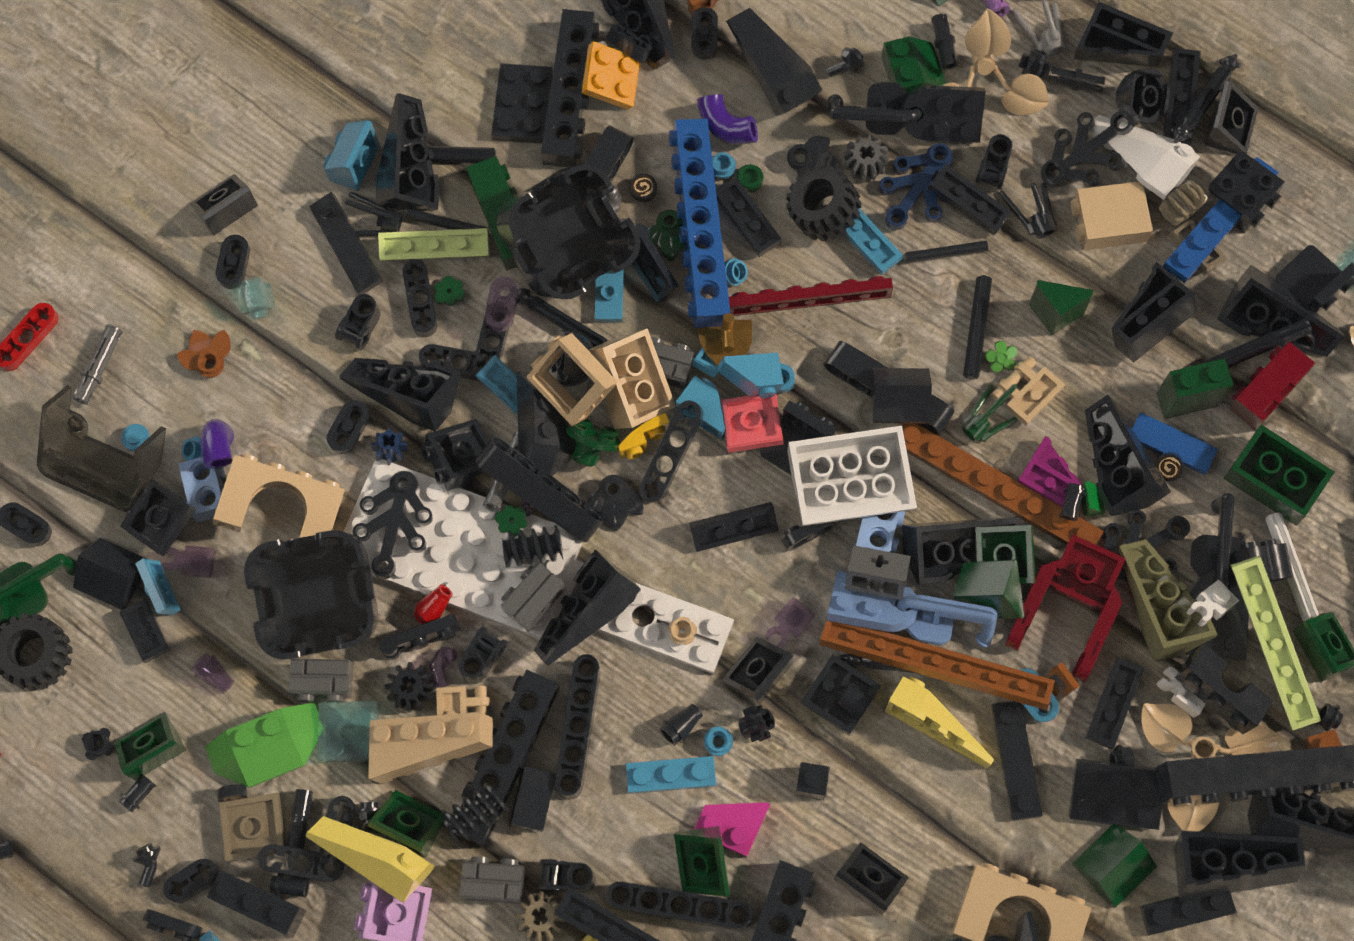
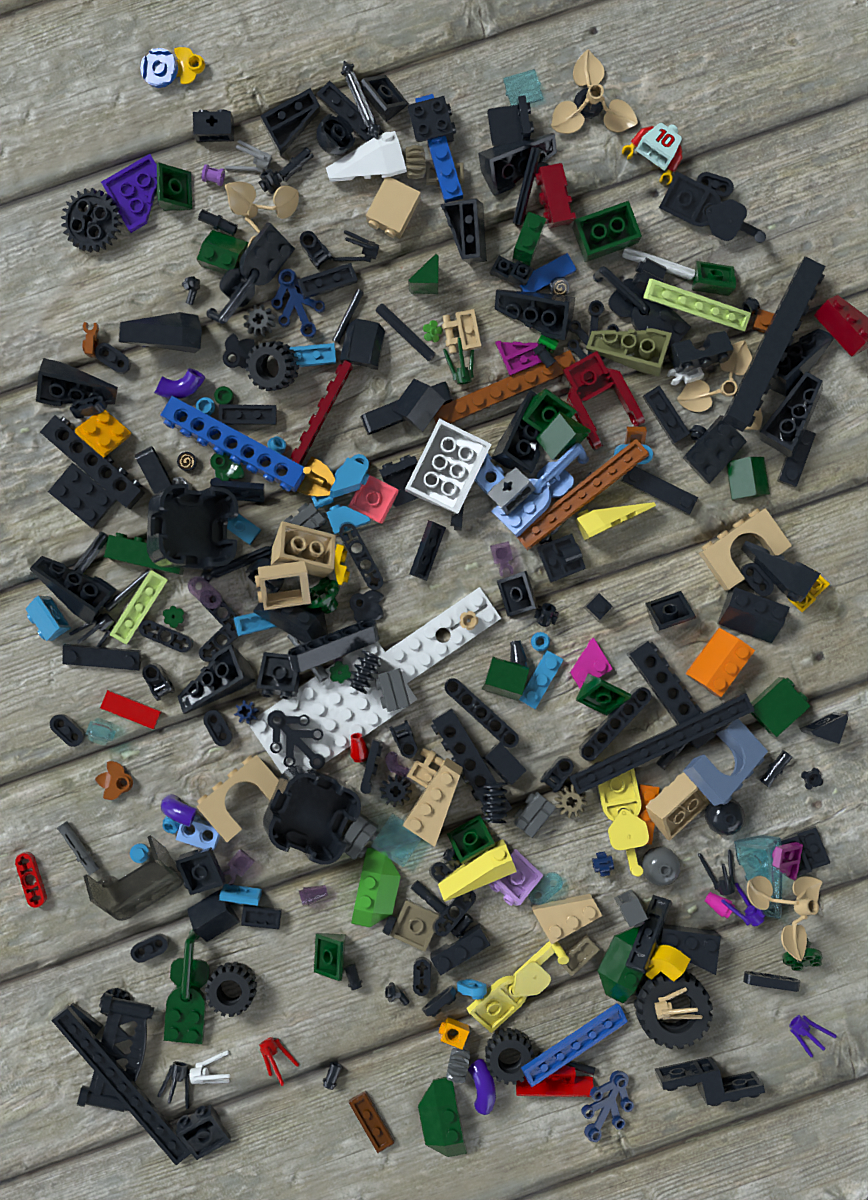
camera: 60 degrees left, 15 degrees up
black plate [82,728,114,760] -> none
black slope [190,174,258,236] -> none
black wedge [534,549,641,666] -> none
black plant [1041,111,1134,187] -> none
white plate [1187,580,1239,626] -> none
none -> red tile [100,690,162,729]
none -> black slope [340,318,385,370]
none -> dark green slope [482,657,530,701]
none -> black slope [490,255,534,286]

